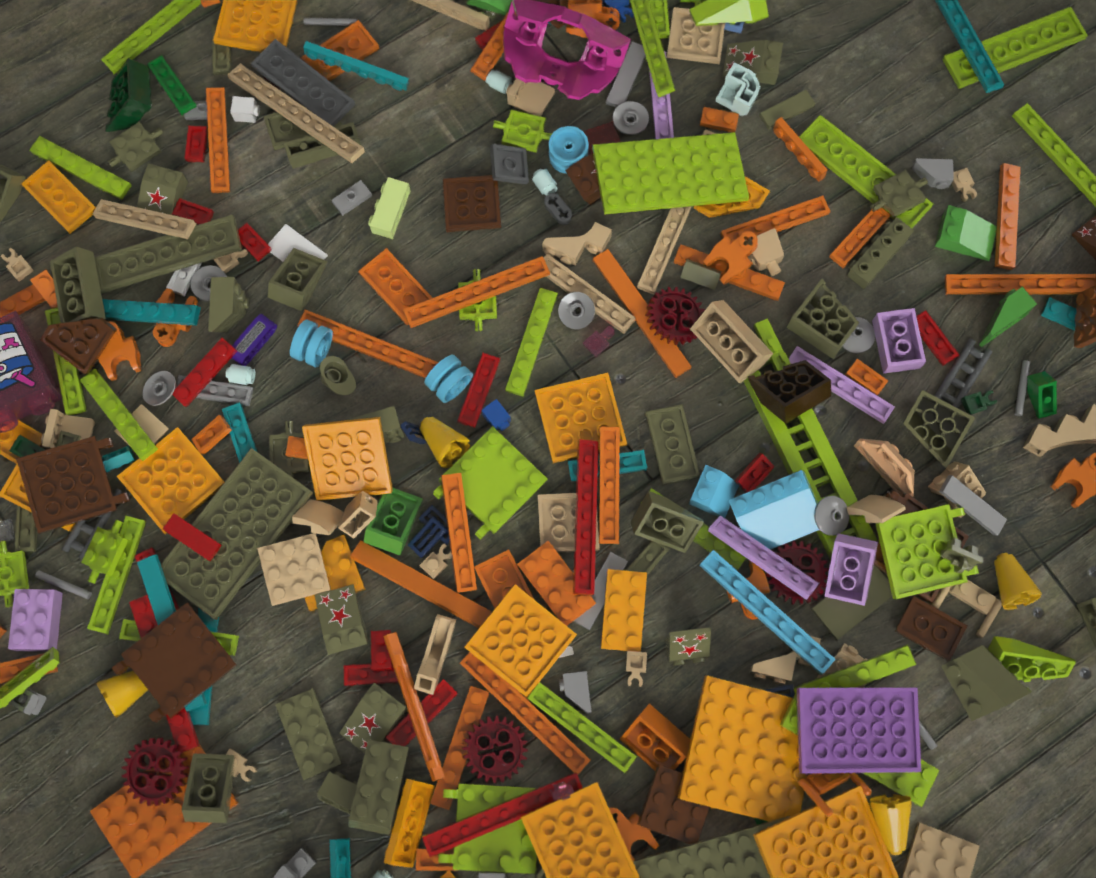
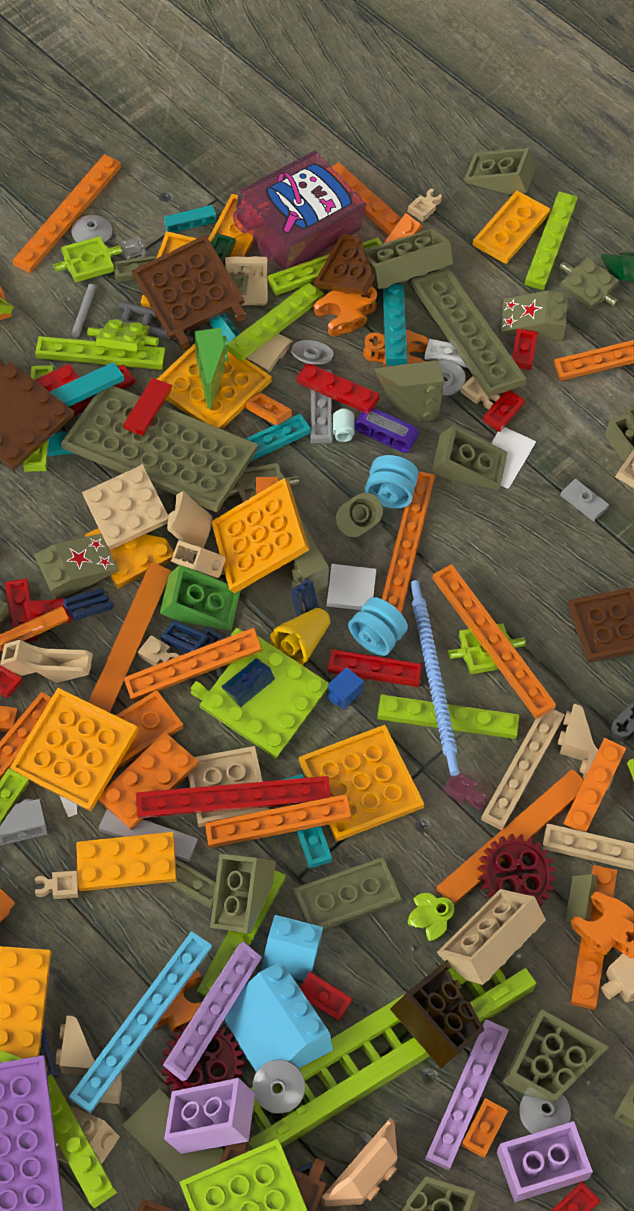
camera: 75 degrees right, 15 degrees down
lavender brick [8,589,63,652] -> none
tan plate [93,199,196,239] -> none
red plate [185,126,208,162] -> none
orange plate [358,248,433,325] -> none
yellowish green brick [369,177,411,239] -> none
light grey dish [558,292,595,329] -> none
olive slope [665,628,711,666] -> none
tan slope [847,495,906,523] -> none
none -> dark blue tile [63,588,114,621]
none -> bright green slope [195,328,228,409]
none -> slope [221,658,275,707]
none -> white tile [327,564,376,610]
none -> lime plate [408,893,455,941]
none -> light blue hose [410,580,460,776]
none -> orange plate [563,738,626,832]

